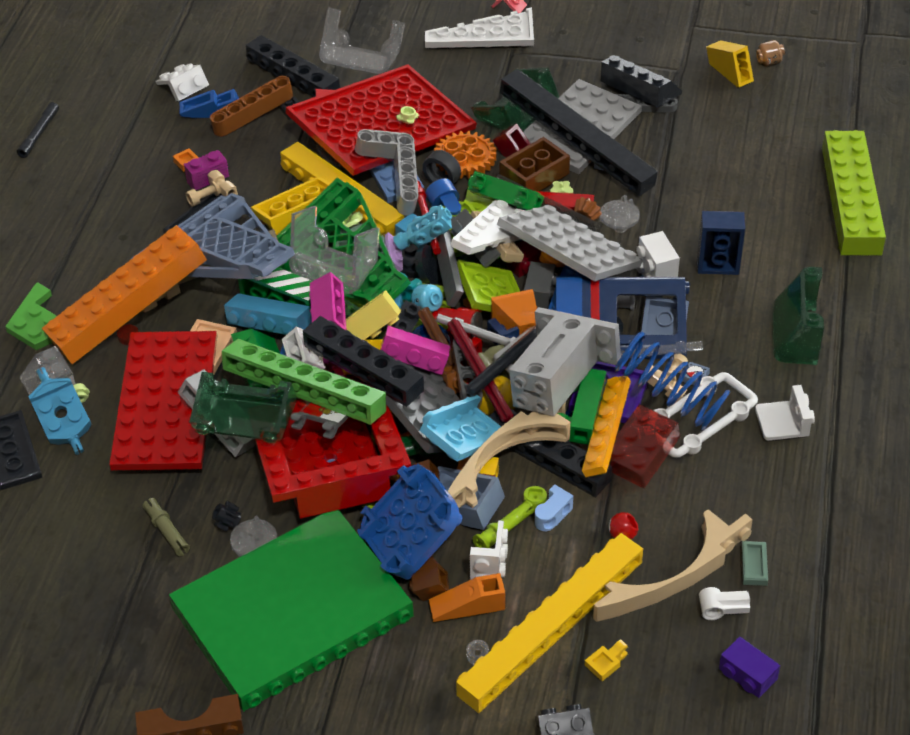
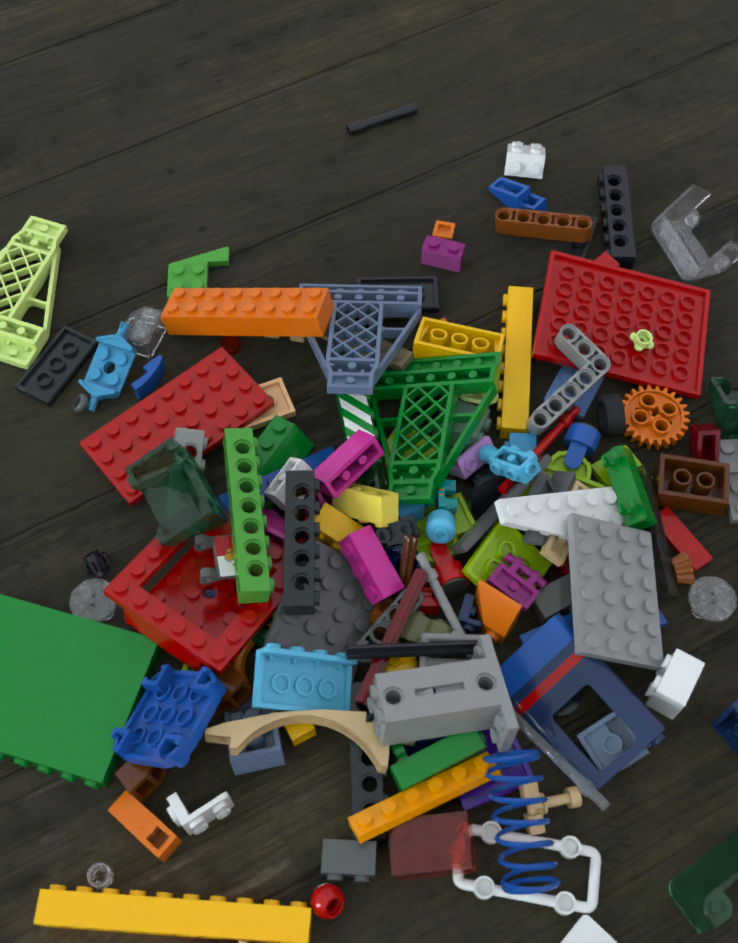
camera: 50 degrees right, 15 degrees up
yellowish green plate [73,383,90,403] -> none
olive pin [143,498,190,556] -> none
tan bar [186,170,238,207] -> none
dark azure brick [224,294,312,335] -> none
clear windscreen [289,206,380,294] -> none
lime pin [473,500,535,548] -> none
lime tile [524,486,547,509] -> none
light blue leg [535,484,573,531] -> none
yellowish green piece [550,181,573,193] -> none
tile [682,362,710,385] -> none
none -> dark grey piece [73,393,89,413]
none -> blue slope [131,355,166,401]
none -> dark grey brick [321,839,377,883]
none -> magenta plate [486,552,547,612]

